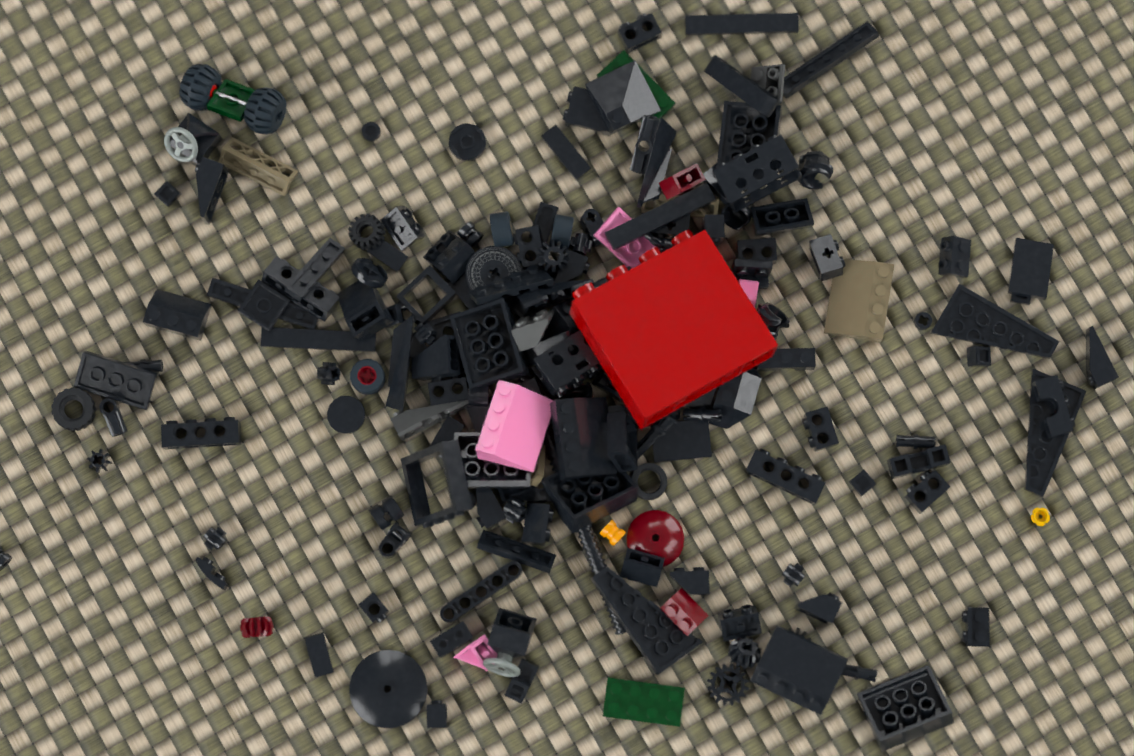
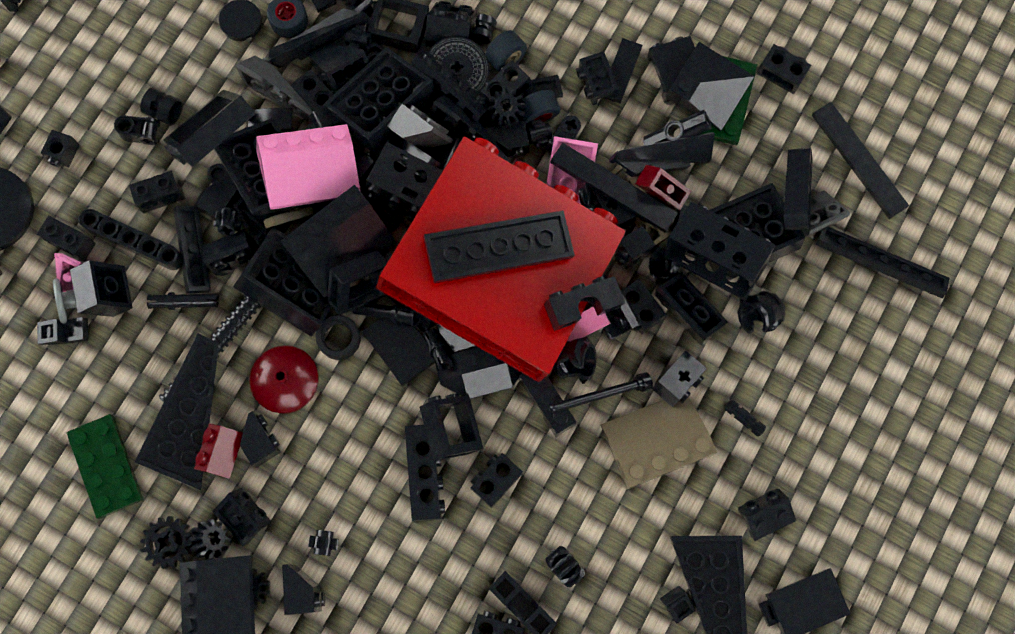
camera: 55 degrees right, 5 degrees down
light orange wheel [599,520,626,547] -> none
black brick [620,548,665,587] -> none
black tile [849,470,876,497] -> none
black pin [896,434,936,449] -> none
black bush [914,312,932,330] -> none
none -> black brick [129,170,185,213]
none -> black pin [147,292,219,310]
none -> black window [419,393,484,461]
none -> black plate [423,210,575,284]
none -> black arch [544,276,625,331]
none -> black gear [545,546,585,588]
none -> black piece [549,372,653,413]
none -> black bracket [576,51,619,105]
none -> black axle [724,400,766,437]

